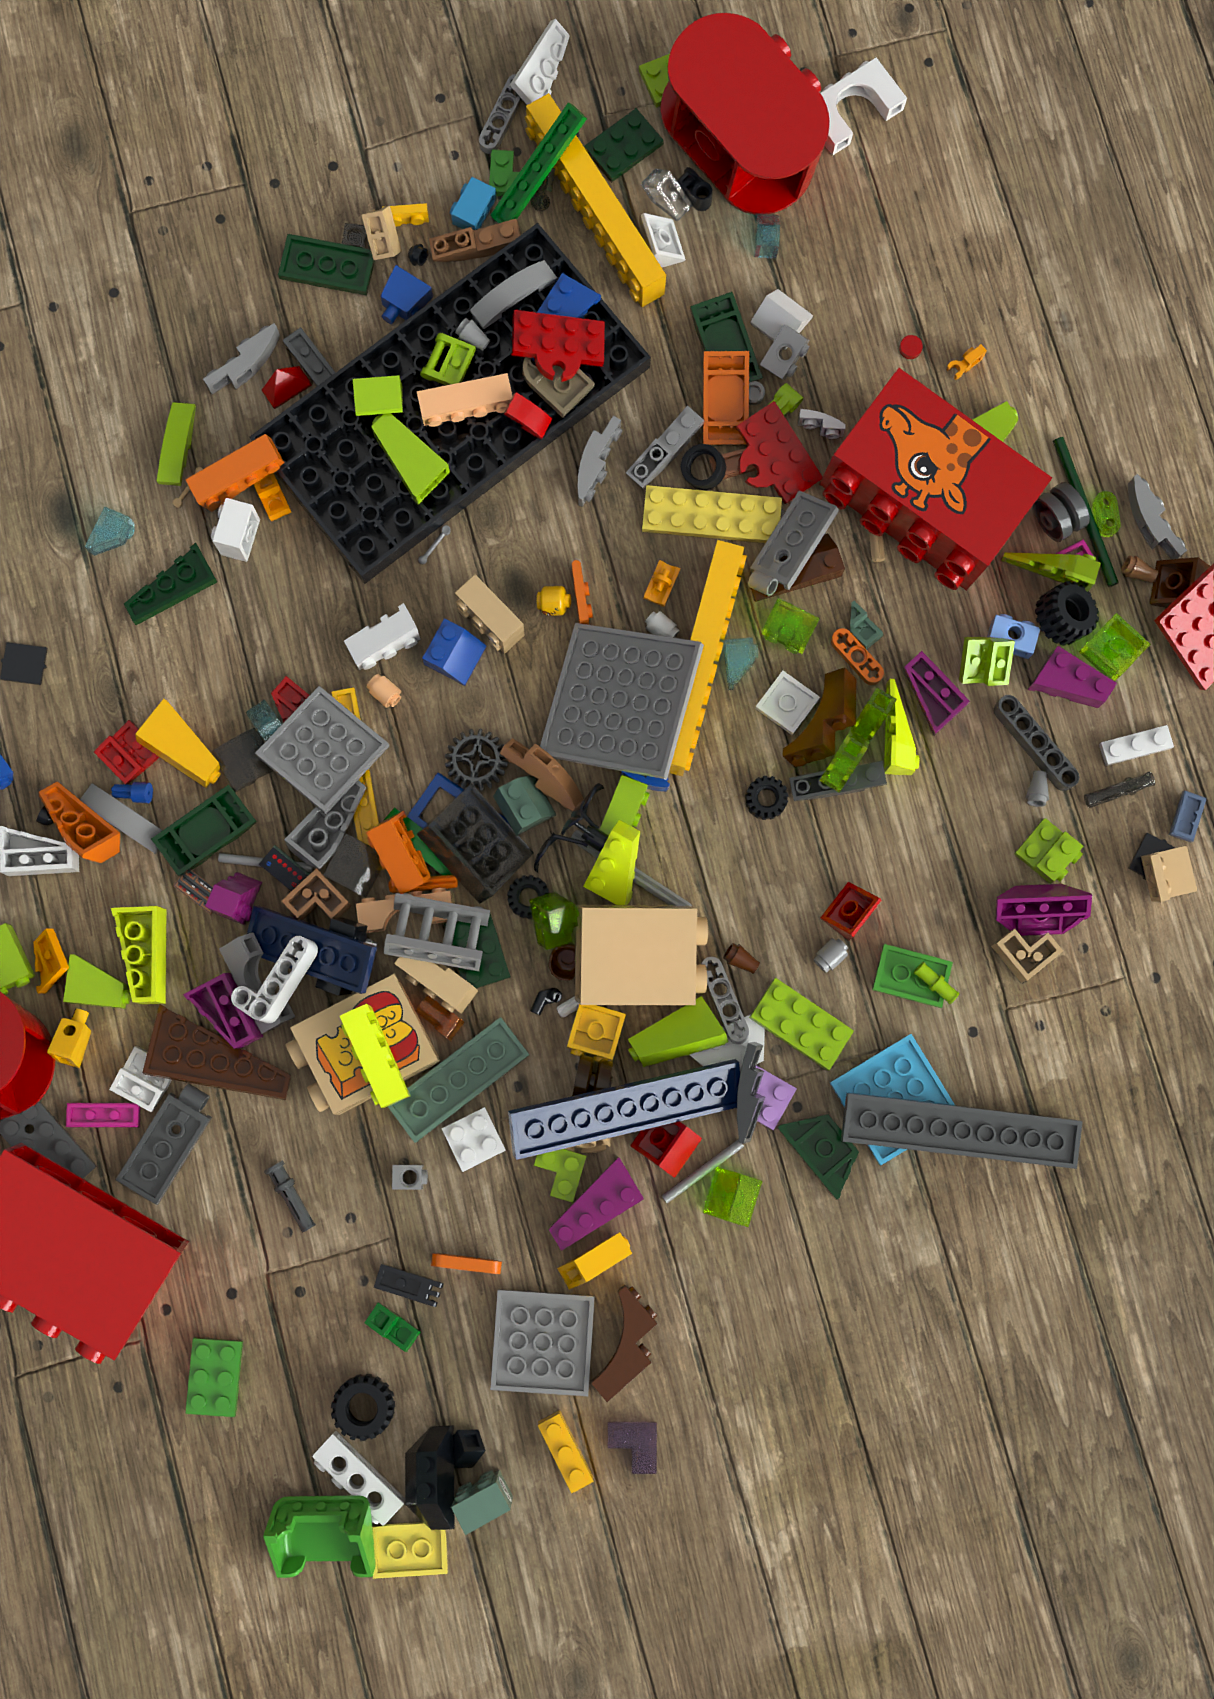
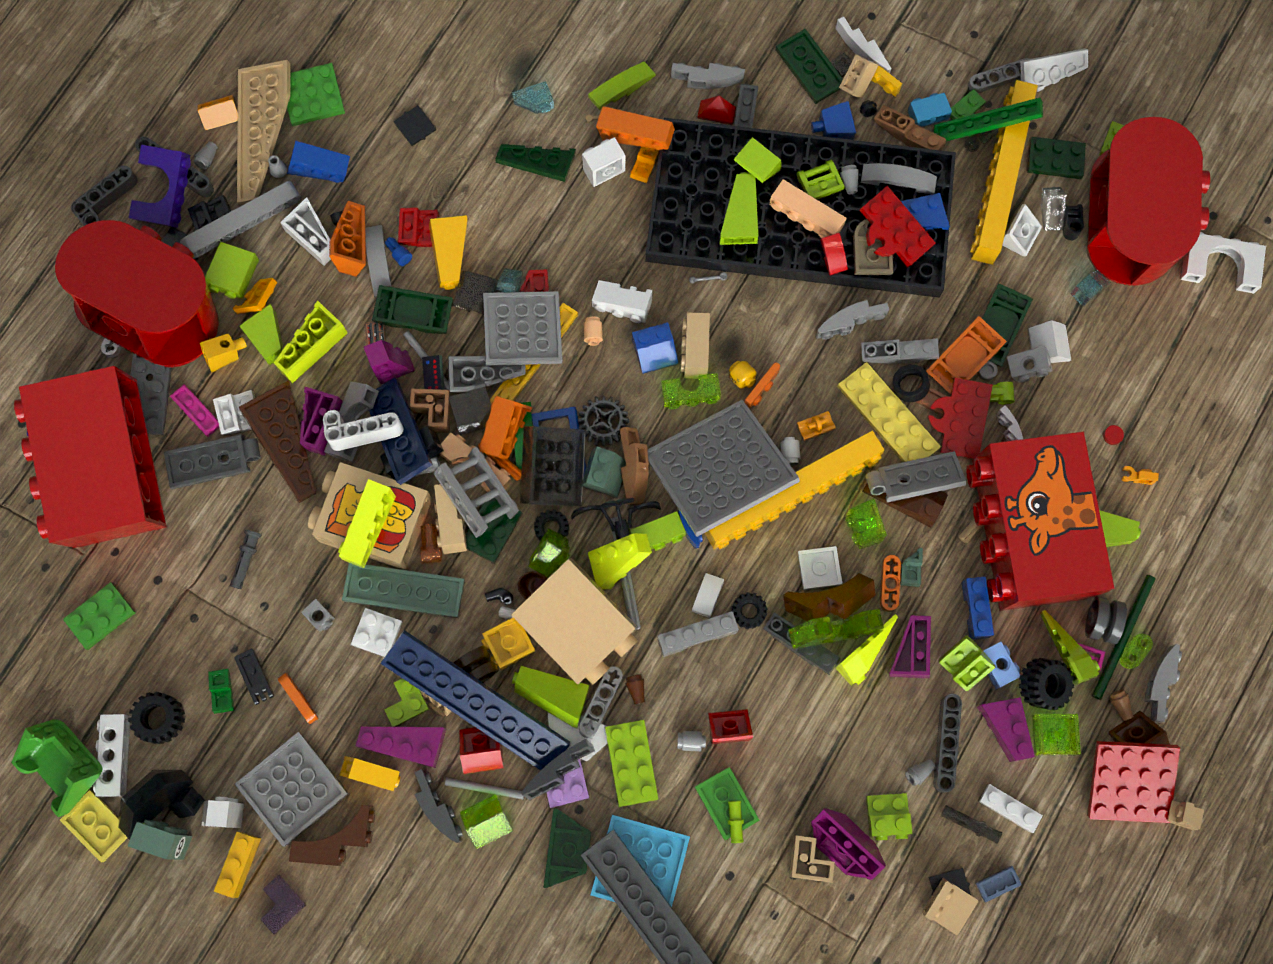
camera: 50 degrees right, 5 degrees down
clear light blue slope [723,637,758,690] -> none
none -> white wedge [201,797,244,828]
none -> dark grey slope [414,769,463,843]
none -> light grey arch [657,611,739,657]
none -> clear neon green arch [661,373,721,409]
none -> white slope [692,573,724,618]
none -> white slope [835,17,891,73]
none -> blue arch [961,577,994,640]

